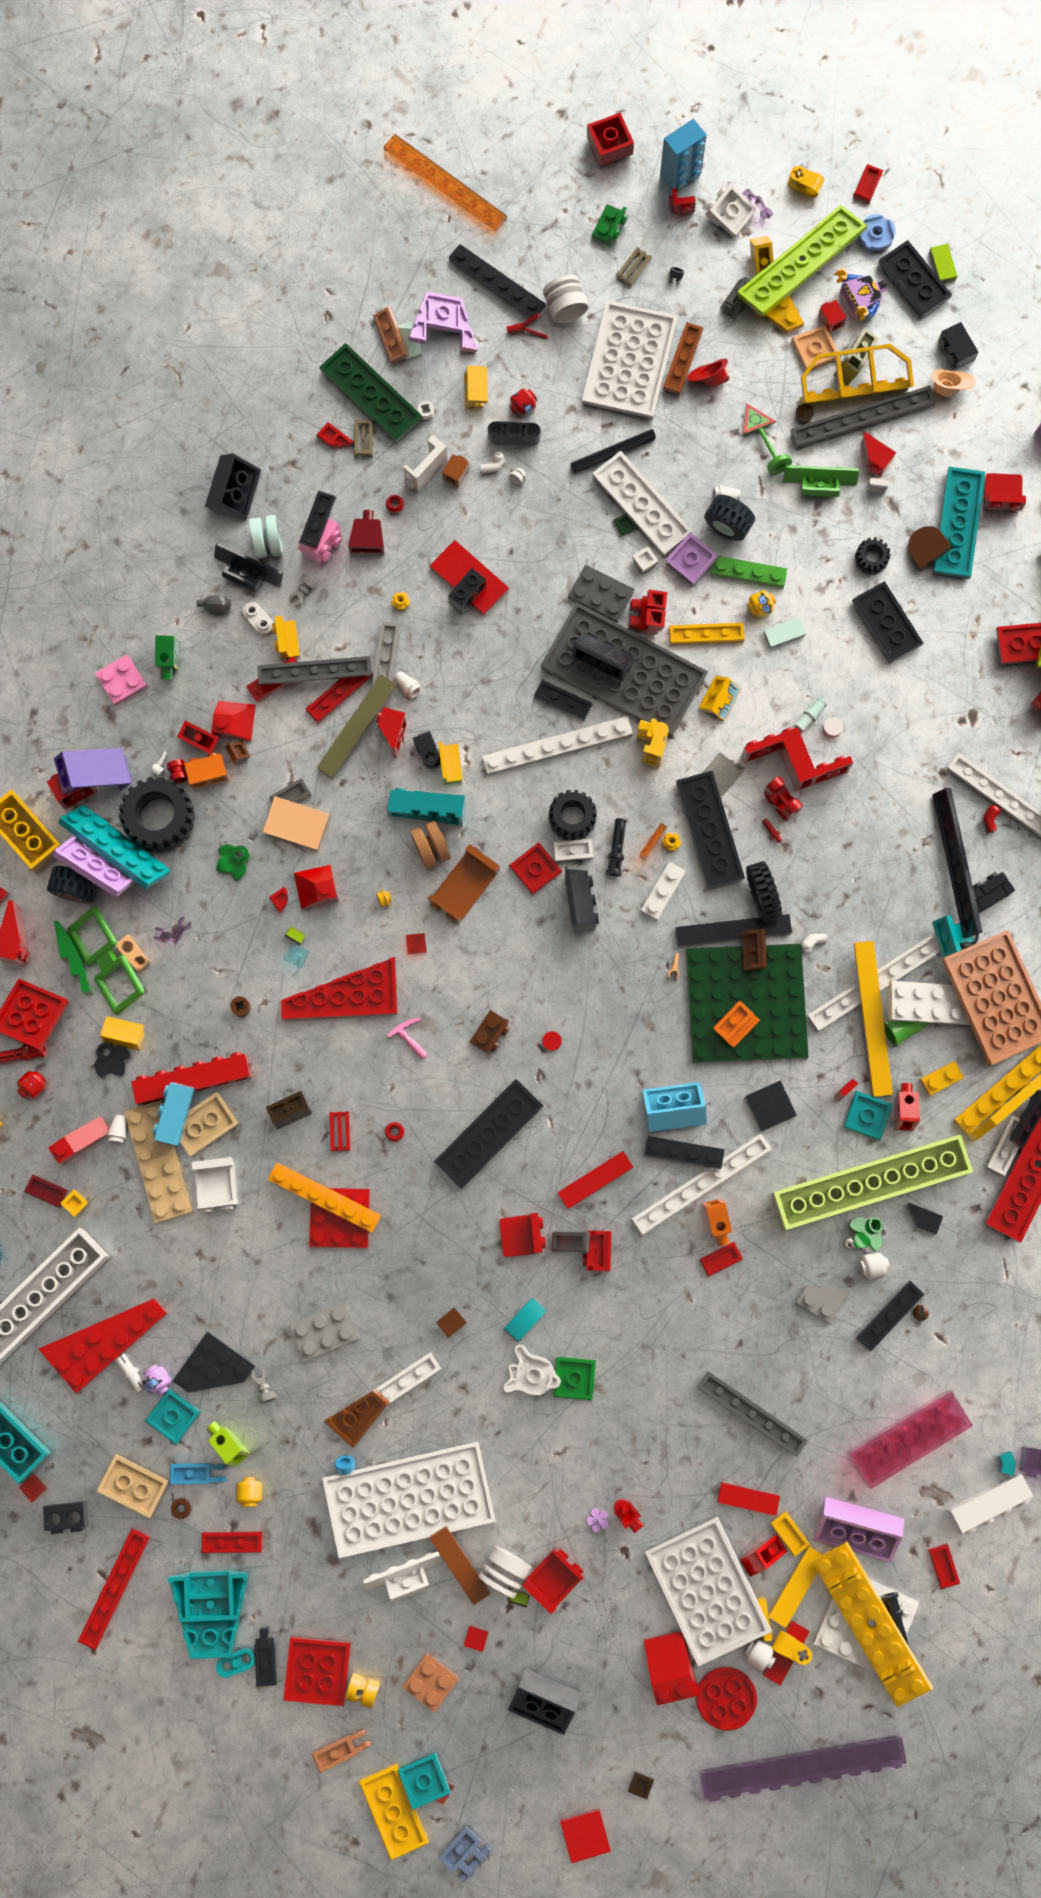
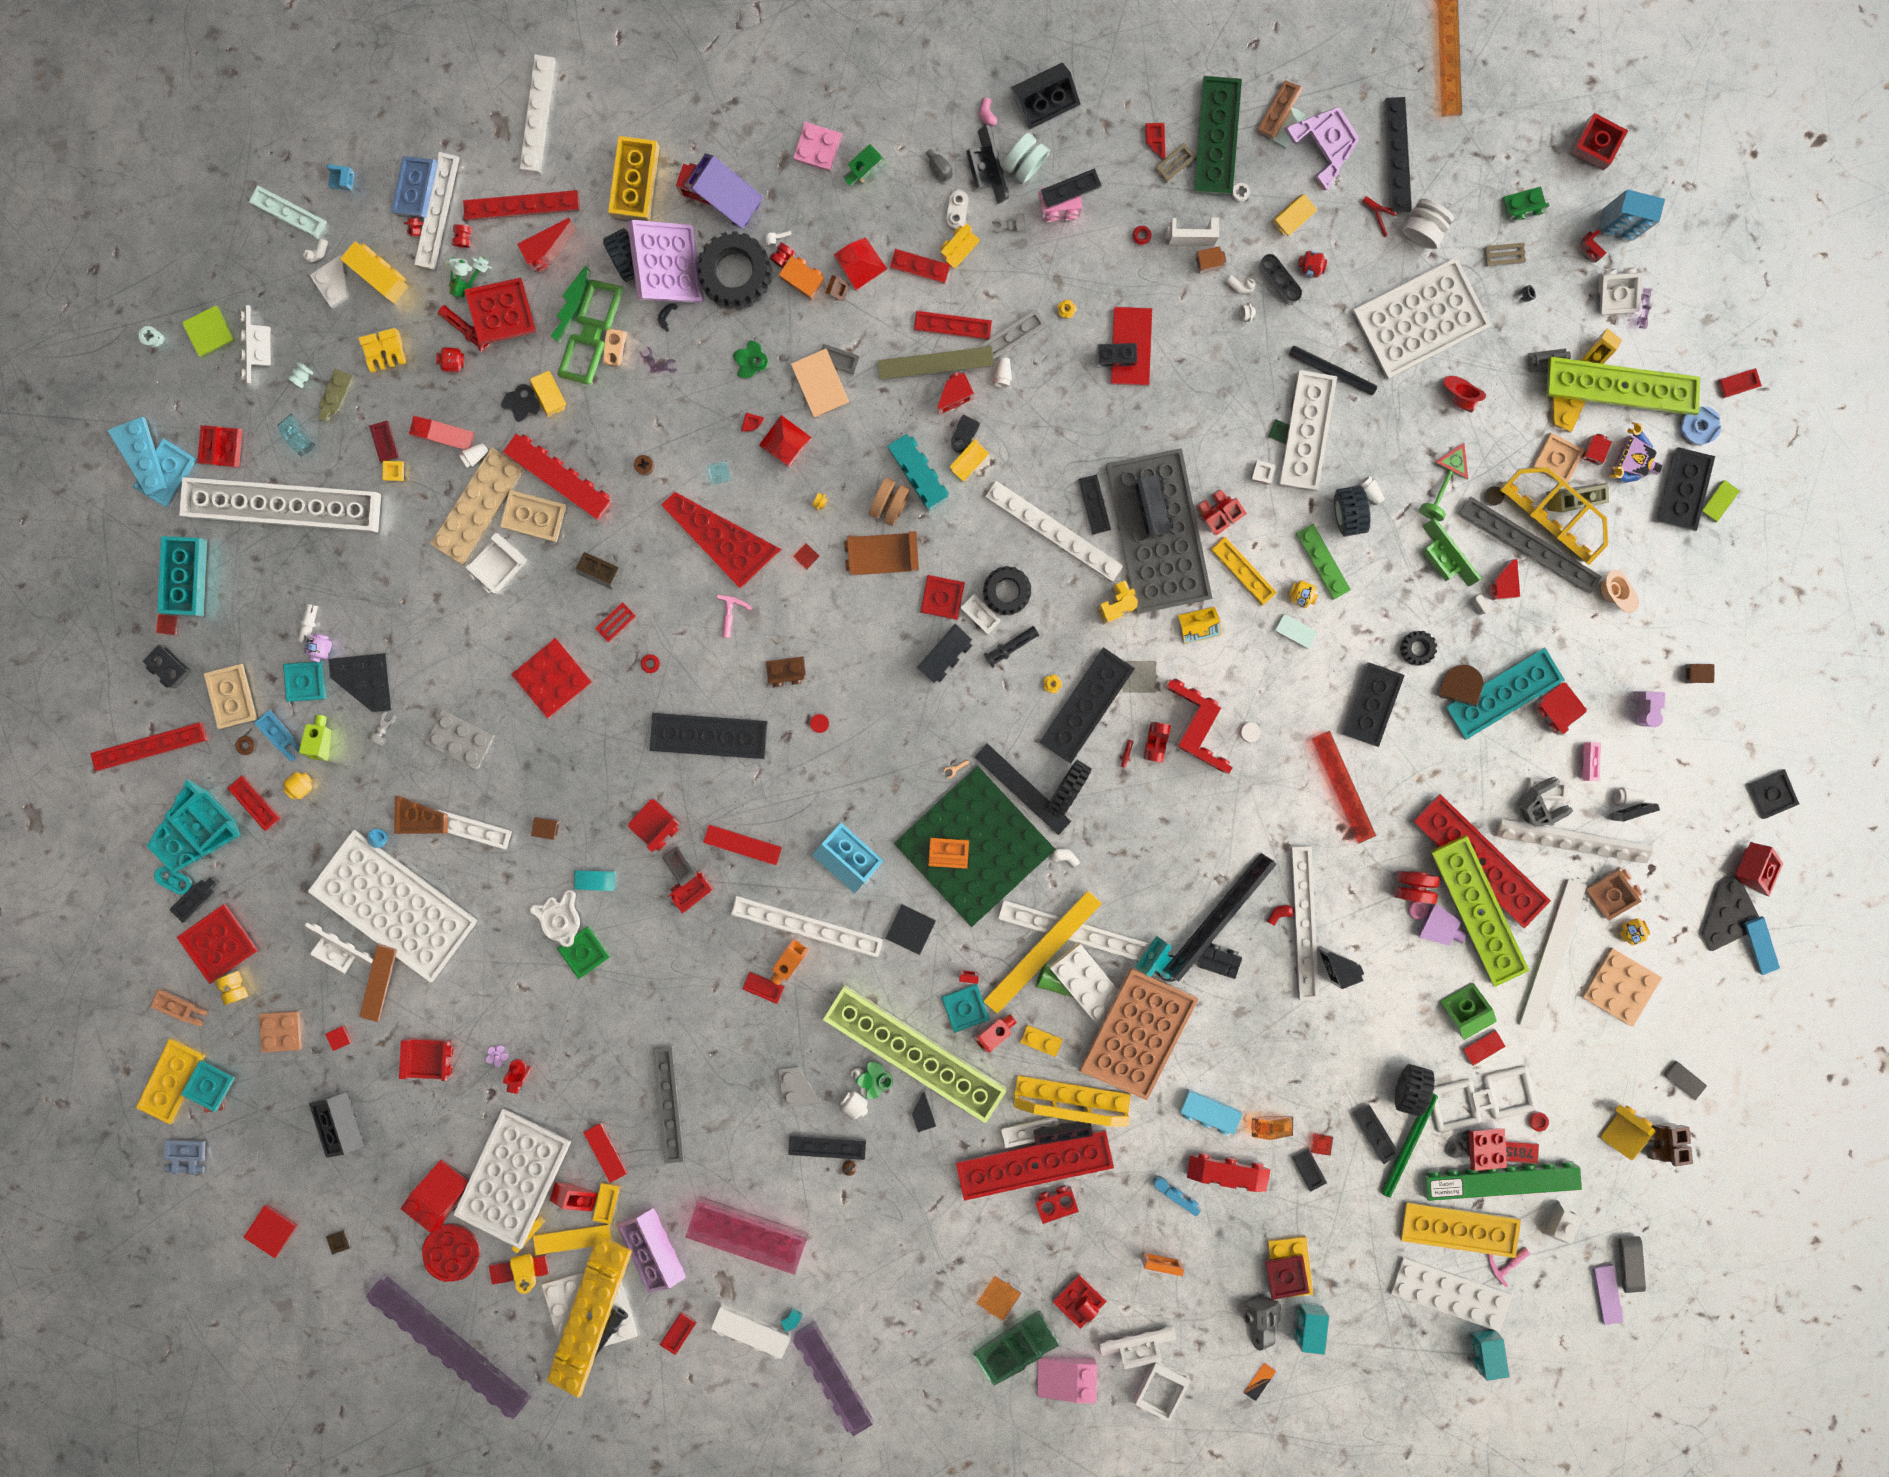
camera: 50 degrees right, 10 degrees up
red wing [39,1299,168,1394] -> none
teal plate [58,805,171,890] -> none
medium azure brick [153,1082,195,1146] -> none
red slope [177,720,219,754] -> none
dark grey plate [257,656,372,686] -> none
light orange plate [268,1163,382,1233] -> none
lime piece [284,926,306,946] -> none
dark red torso [348,510,385,554] -> none
white wheel [478,1545,531,1598] -> none
lime piece [508,1590,530,1608] -> none
dark grey plate [568,564,635,623] -> none
clear orange tile [640,823,667,861] -> none
white plate [641,862,686,921] -> none
black plate [644,1136,725,1169] -> none
dark orange plate [663,322,704,395] -> none
lavender plate [666,532,718,585] -> none
reddish brown hinge [742,929,767,971] -> none
white head [744,1640,776,1671] -> none
yellow piece [788,166,825,197] -> none
light aqua pin [794,698,827,733] -> none
black brick [939,322,979,369] -> none
none -> black piece [657,303,678,332]
none -> bright pink arm [979,97,997,126]
none -> clear red plate [1311,731,1376,843]

